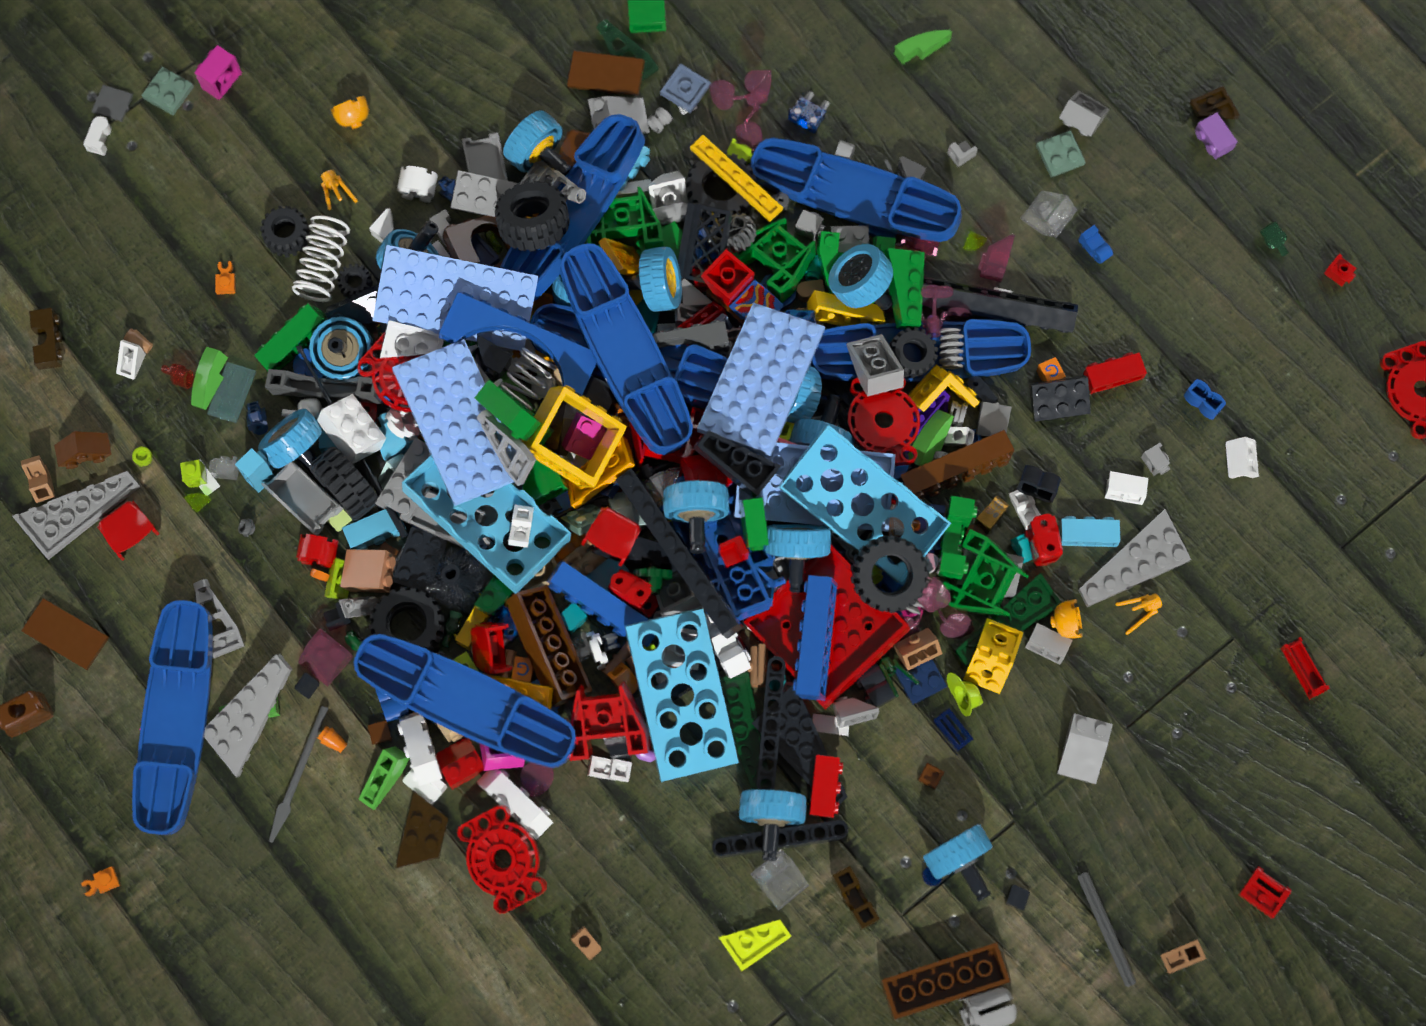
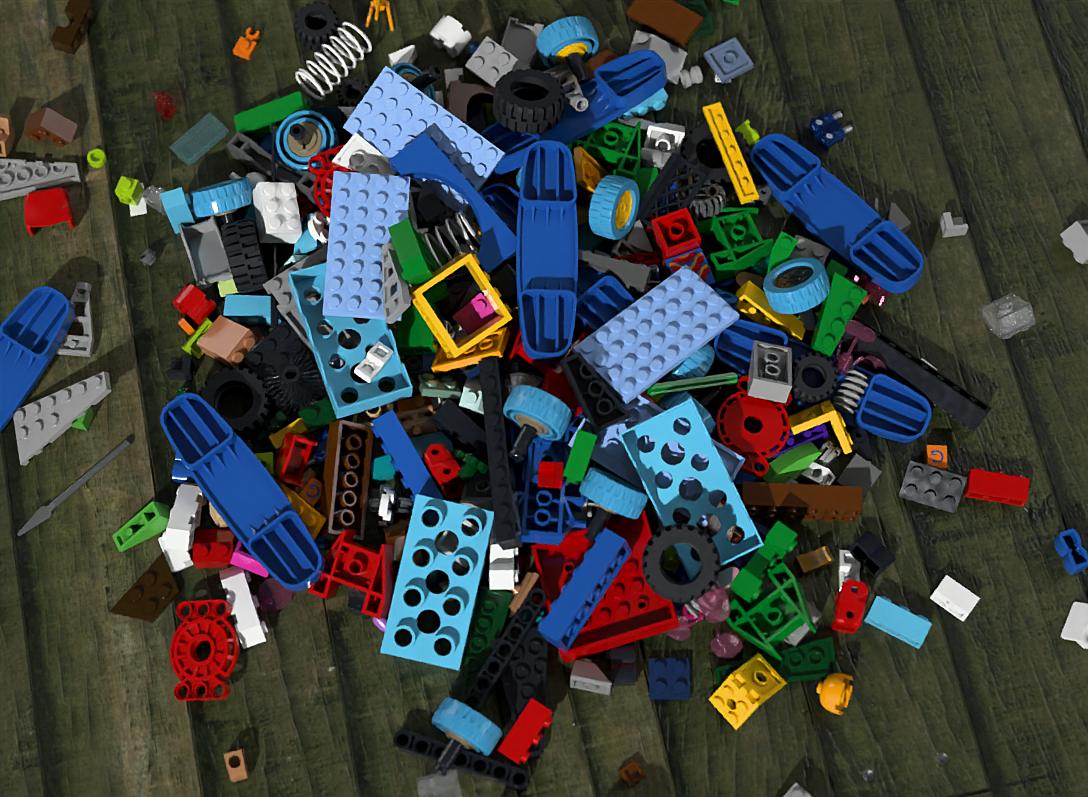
camera: 30 degrees right, 5 degrees down
white slope [116,340,146,380] -> none
medium nougat cone [123,328,153,353] -> none
clear neon green tile [184,493,212,513] -> none
bright green slope [191,347,228,410] -> none
dark blue hips [246,401,268,435] -> none
black slope [294,672,319,699] -> none
clear pink slope [298,628,353,687] -> none
orange cone [317,726,348,753] -> none
light grey hinge [339,596,380,618] -> none
reddish brown tile [367,720,392,745] -> none
red piece [581,507,642,566] -> none
white slope [587,756,632,782] -> none
clear pink plant [710,70,771,153] -> none
light grey brick [795,209,825,241] -> none
white sticker [812,714,849,736] -> none
light grey leg [835,140,855,160] -> none
dark green plant [877,657,919,697] -> none
bright green slope [894,30,952,64] -> none
medium nougat brick [894,628,942,670] -> none
clear blue tile [933,708,973,752] -> none
lime piece [947,672,983,717] -> none
clear neon green tile [963,231,988,251] -> none
clear pink slope [978,234,1015,282] -> none
teal cone [1010,534,1033,563] -> none
light grey hinge [1025,623,1073,665] -> none
sand green plate [1036,131,1085,177] -> none
light grey wing [1078,509,1191,607] -> none
blue leg [1079,225,1113,264] -> none
light orange plant [1115,593,1162,635] -> none
light grey brick [1141,443,1170,476] -> none
none -> green axle [647,372,738,396]

